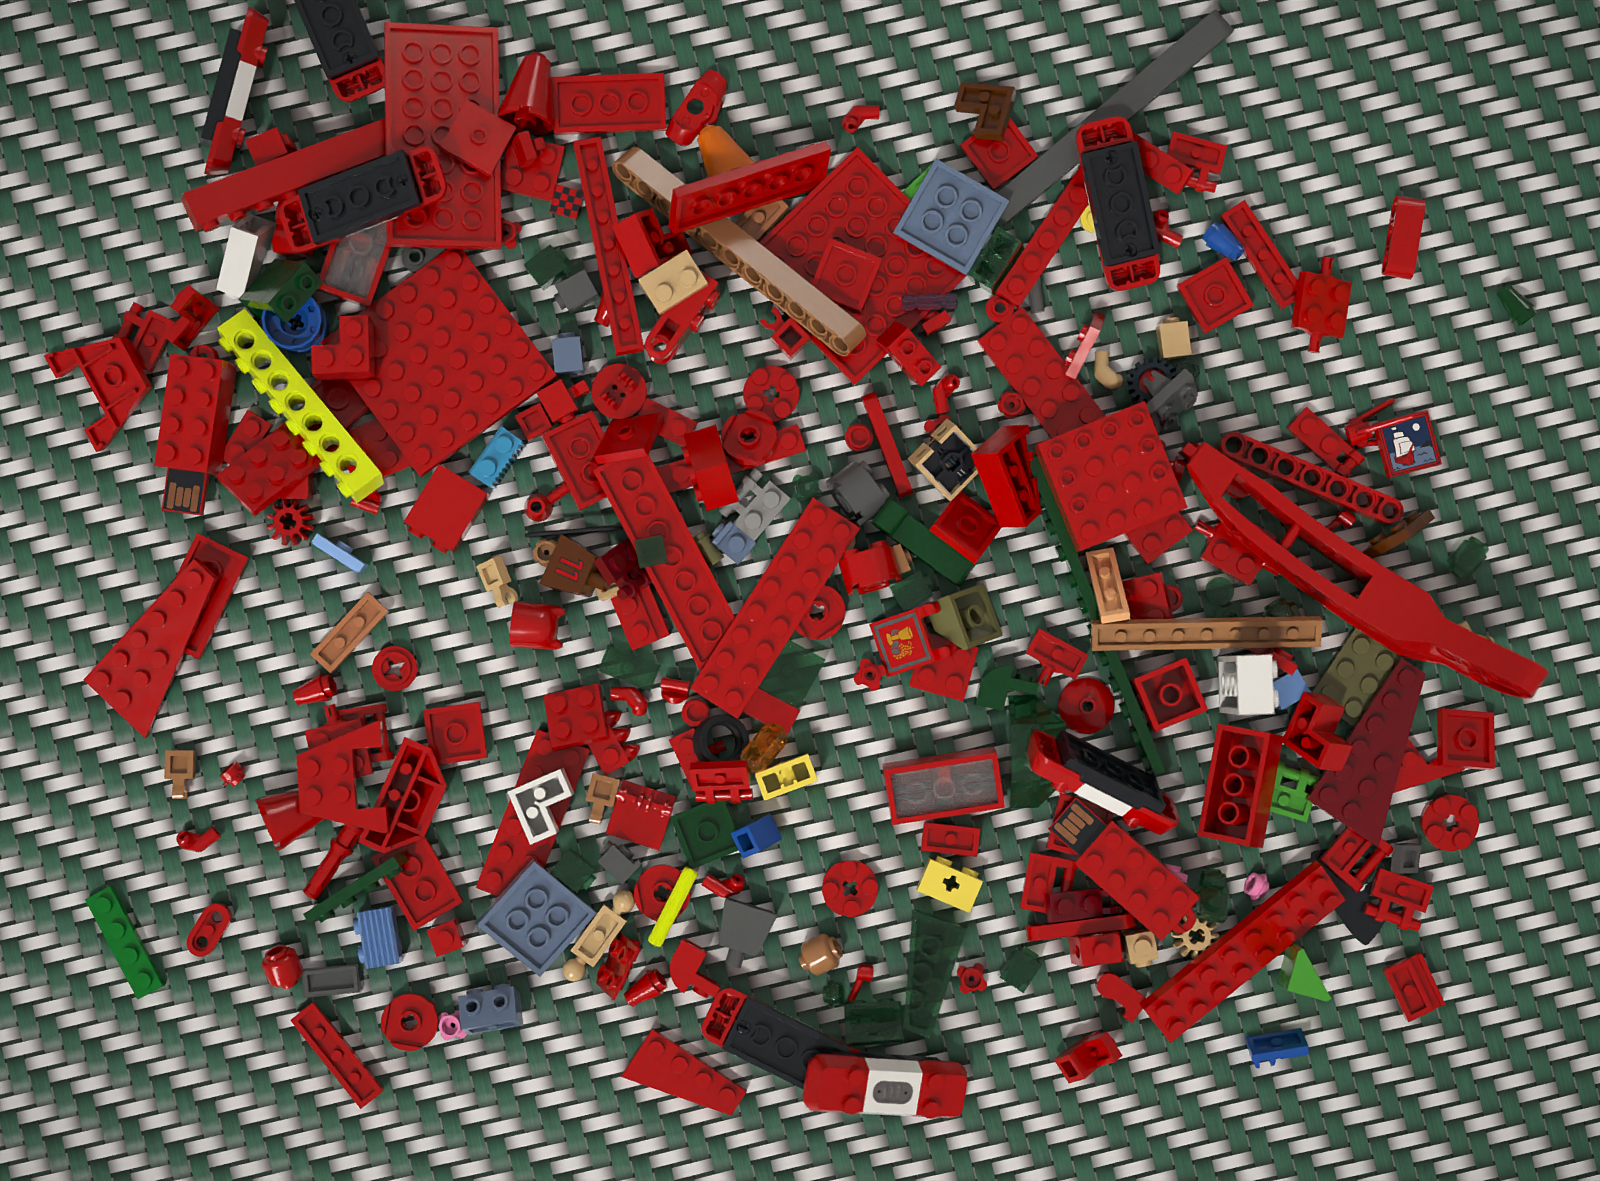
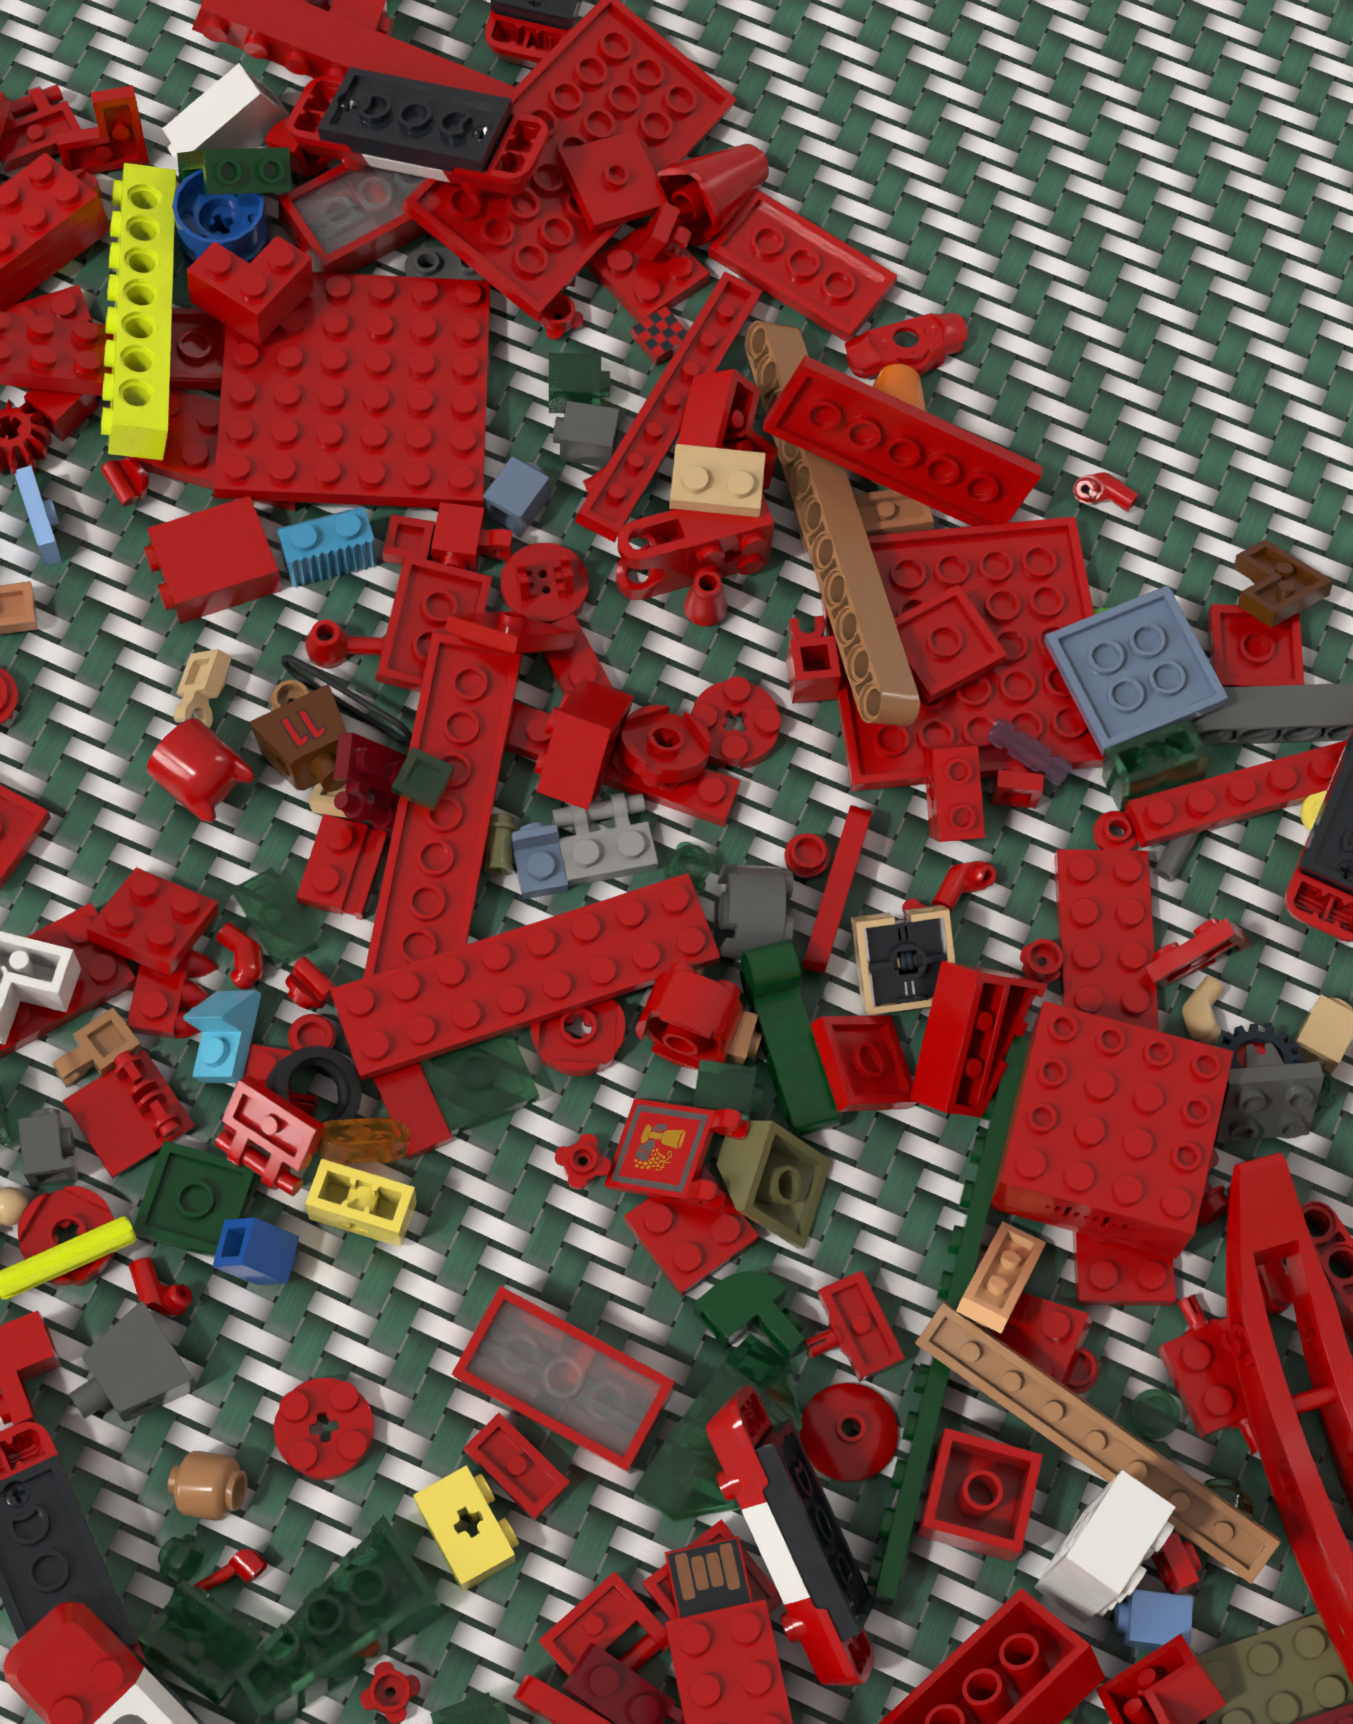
camera: 35 degrees right, 20 degrees down
none -> medium azure slope [183,990,261,1083]
none -> red cone [683,571,728,627]

